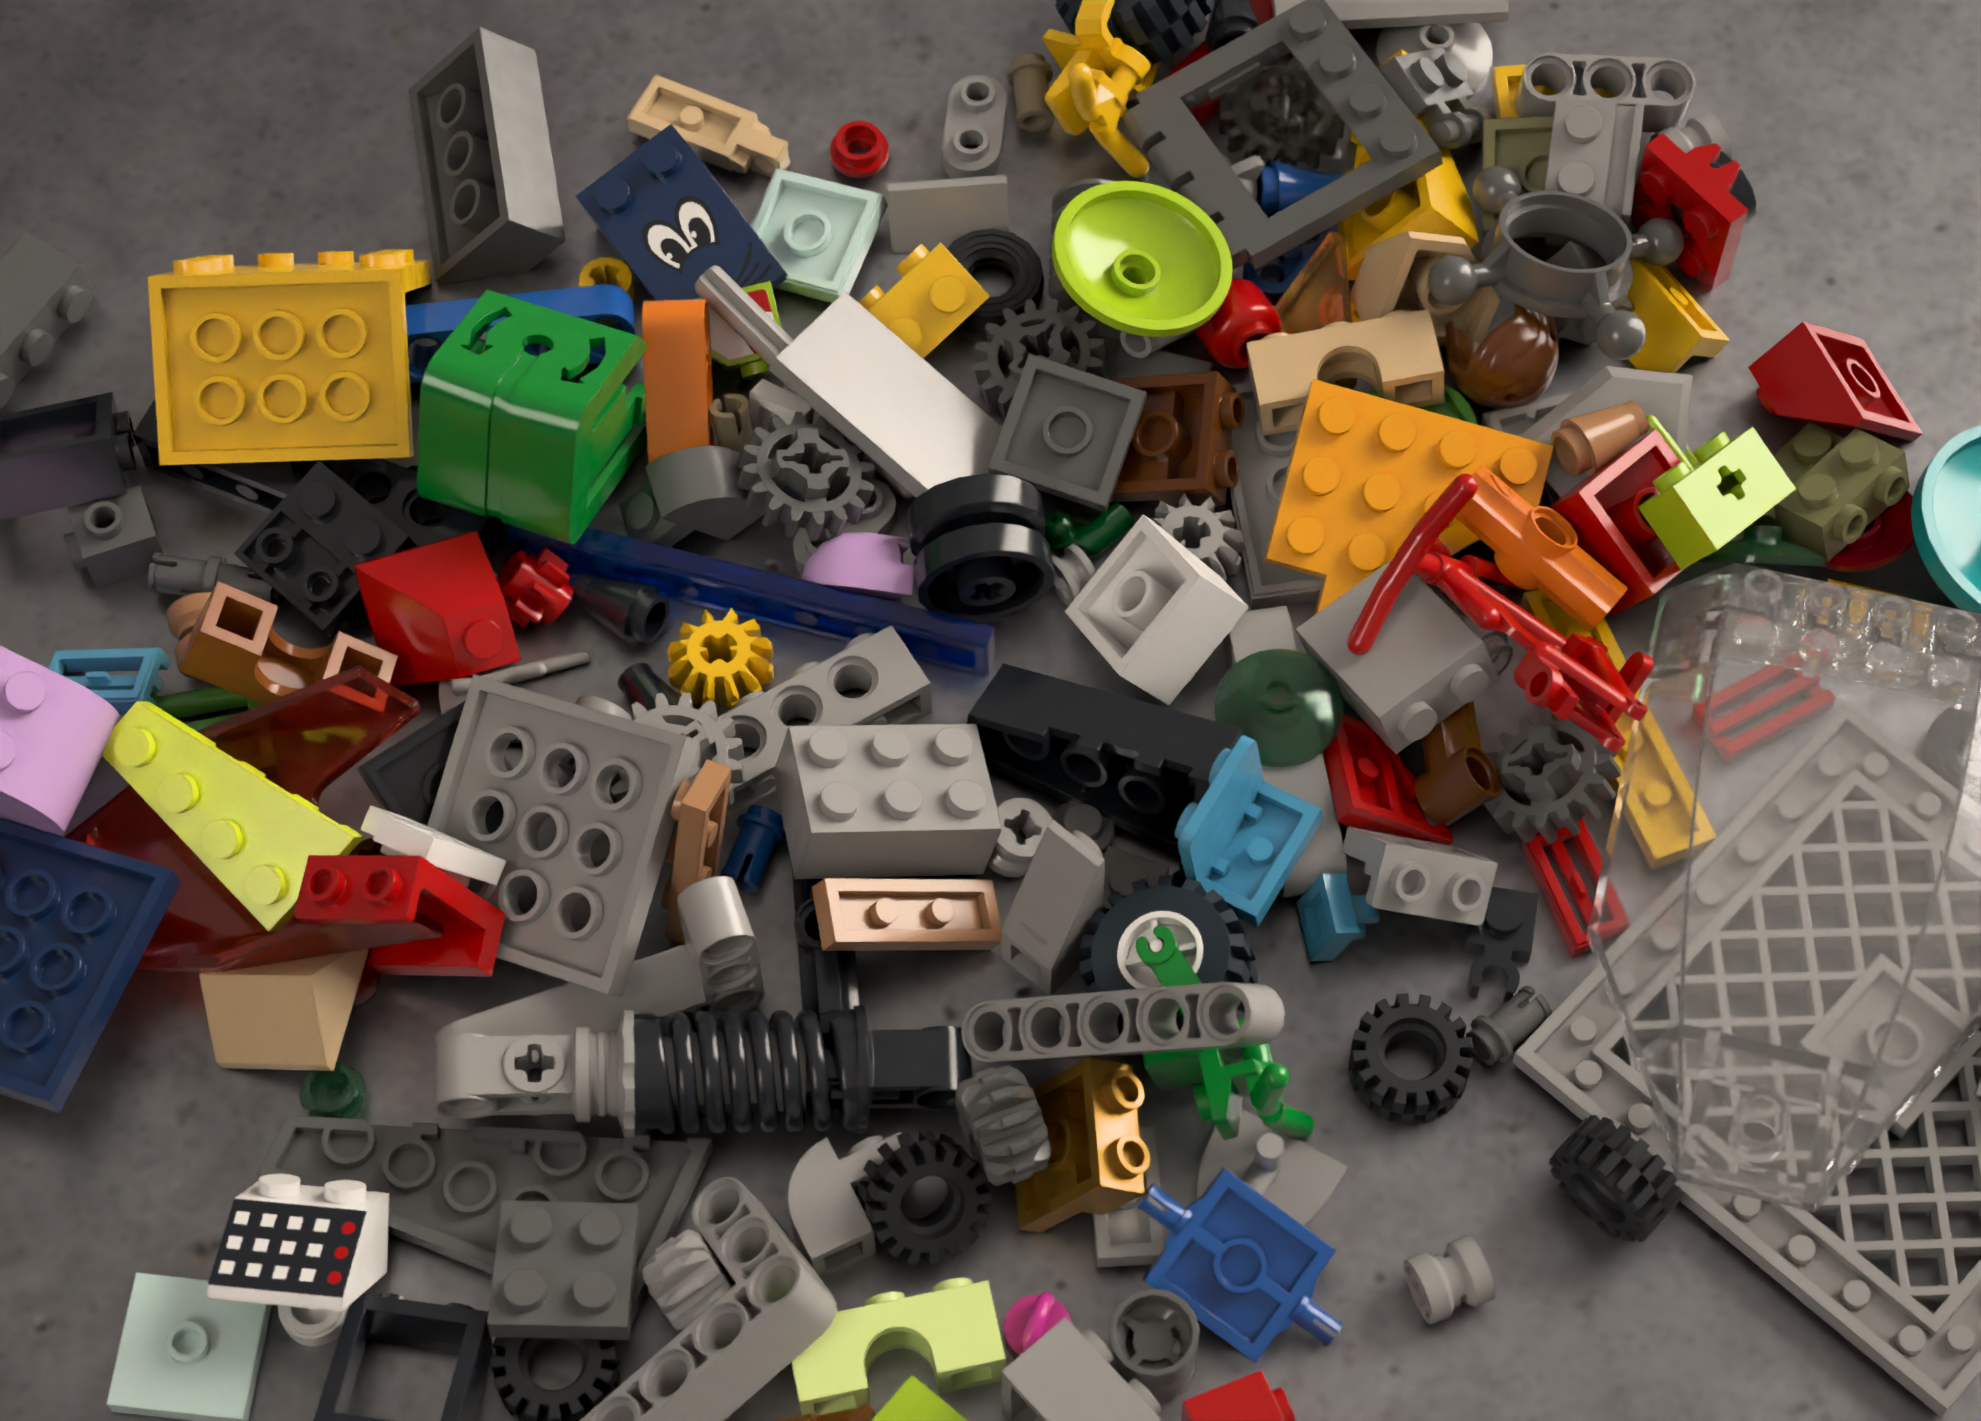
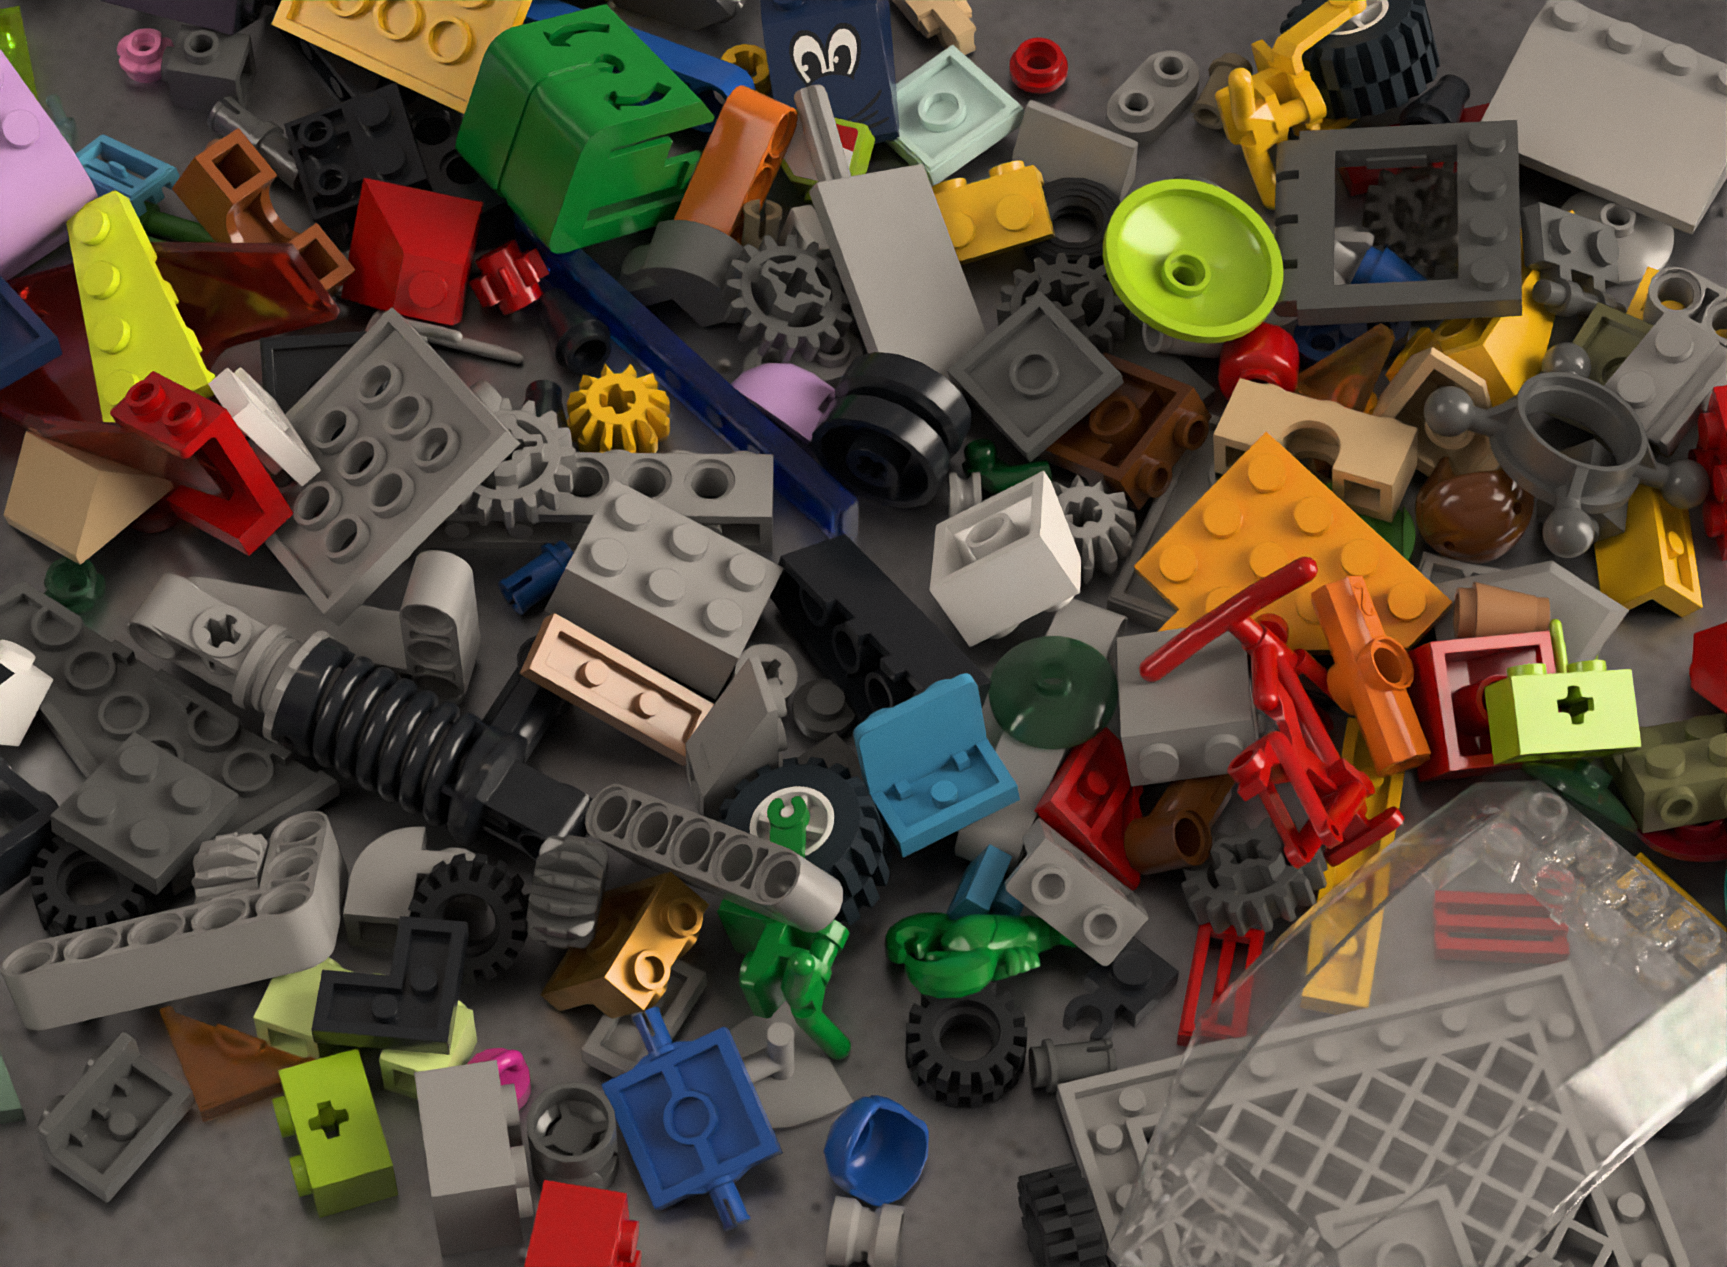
camera: 30 degrees right, 5 degrees down
medium nougat plate [660,759,732,944] -> none
none -> bright pink plate [116,28,174,83]
none -> black plate [311,916,469,1055]
none -> blue hair [823,1095,929,1207]
none -> green animal [884,912,1078,998]

